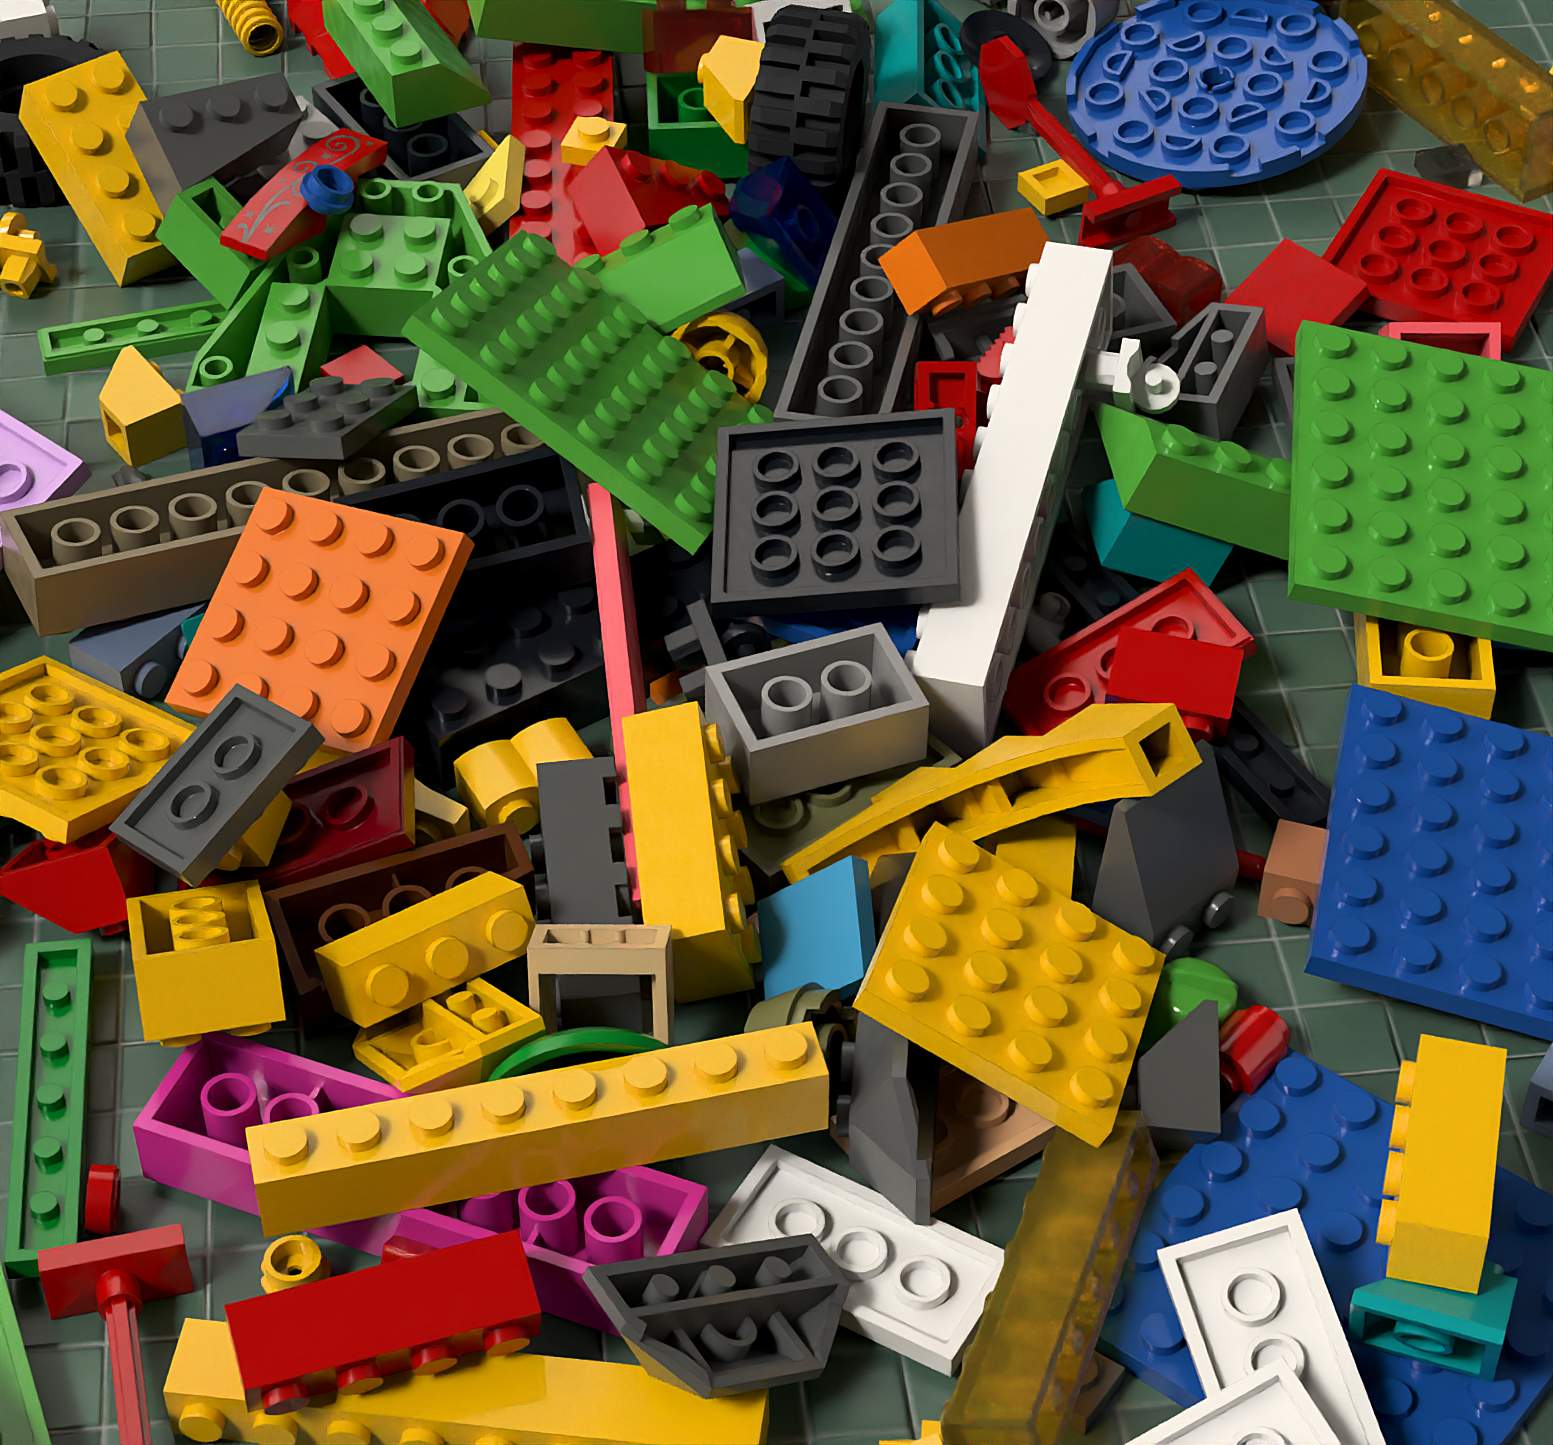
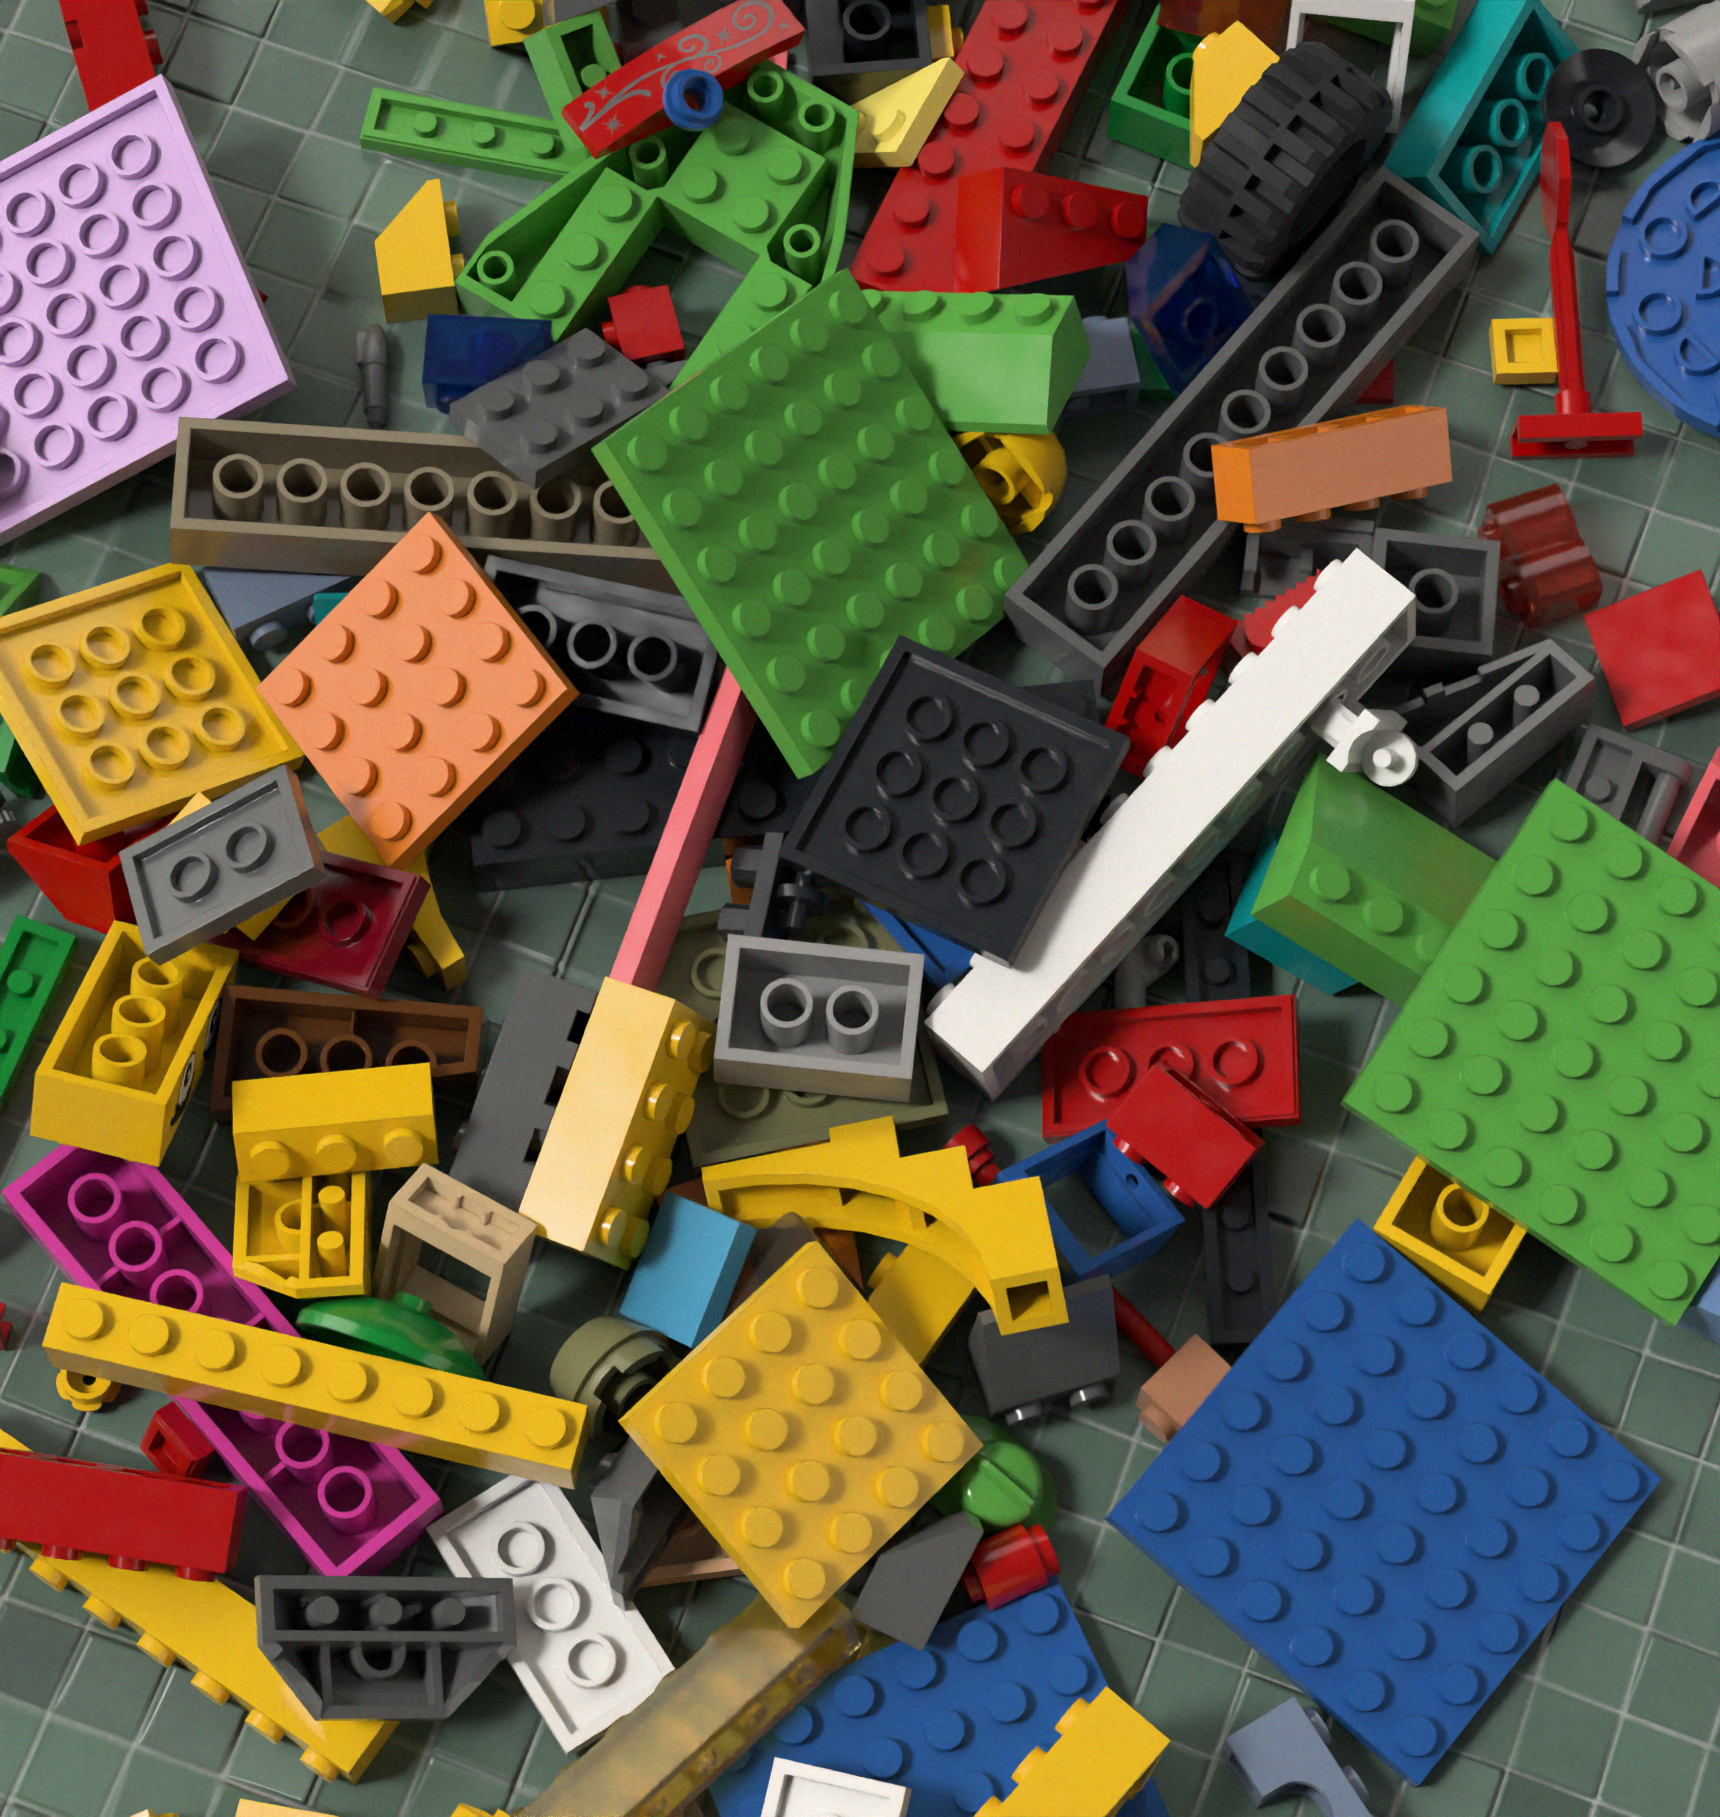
camera: 25 degrees right, 25 degrees up
yellow brick [453,718,594,835] -> none
yellow plate [561,116,627,166] -> none

